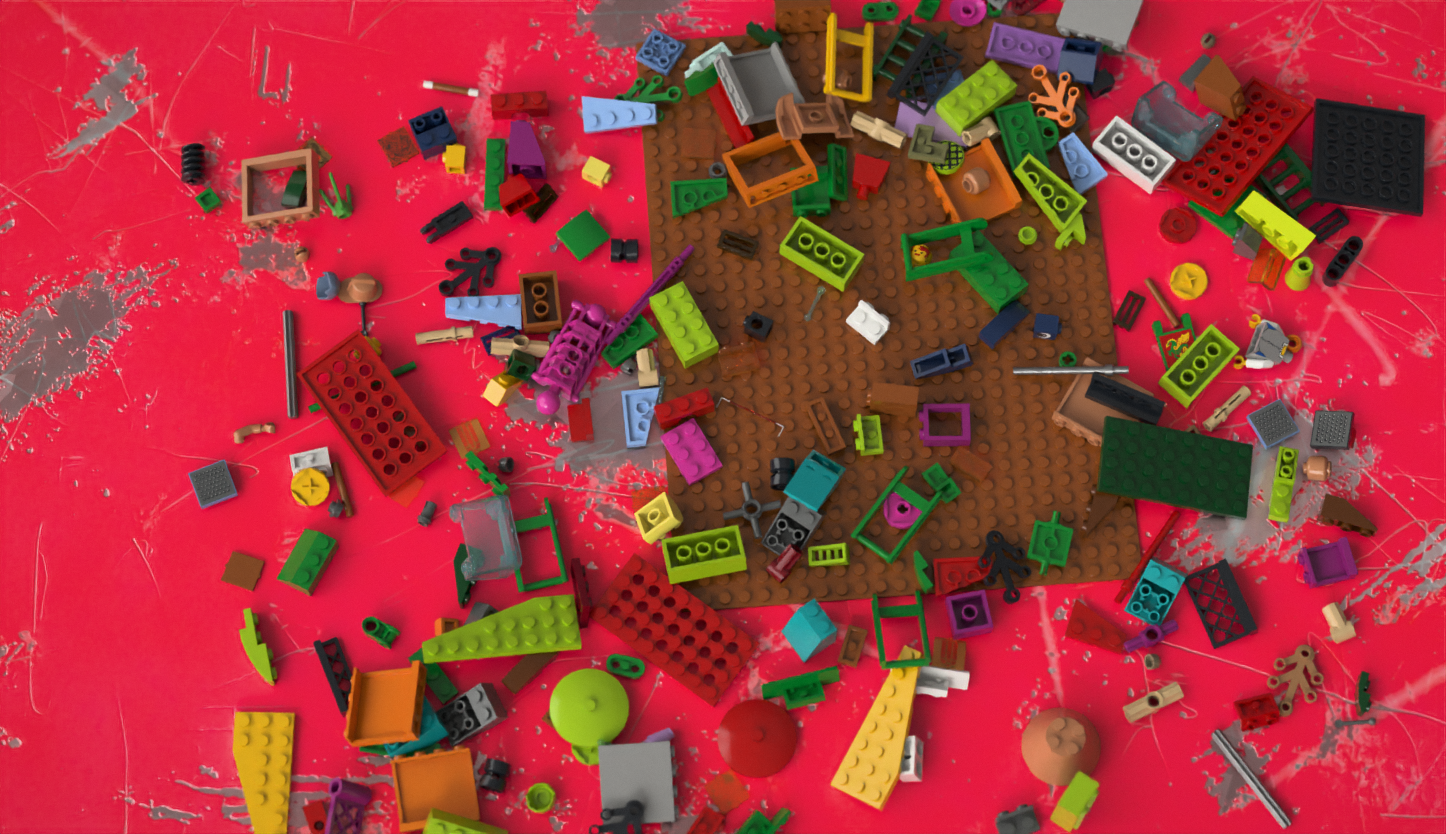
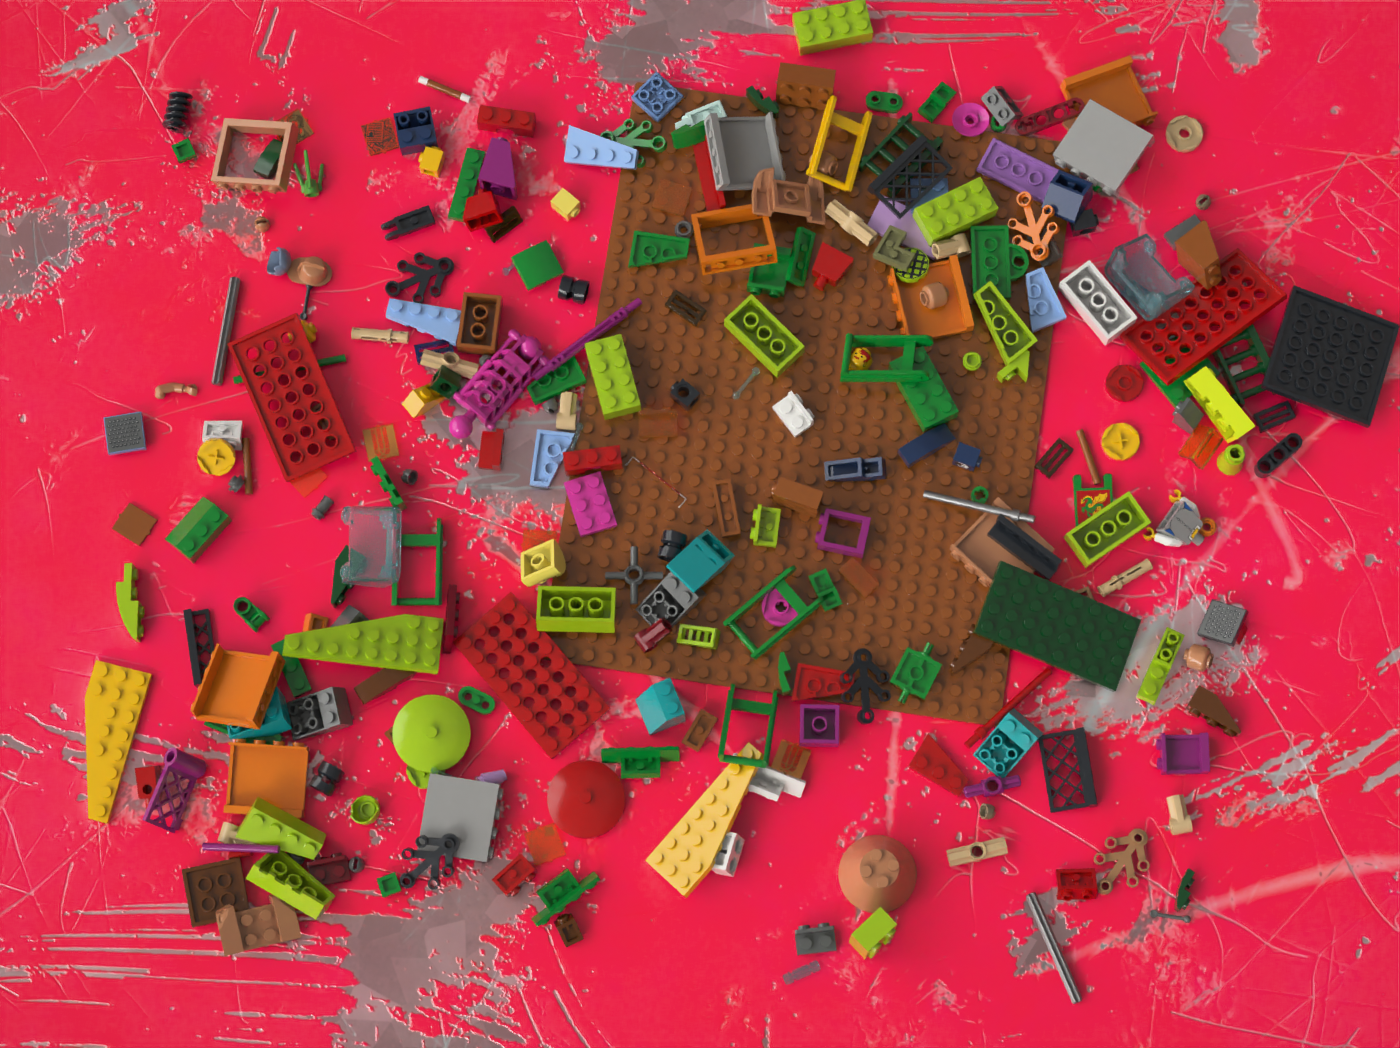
camera: 15 degrees right, 5 degrees up
tile [1246,399,1300,450] -> none

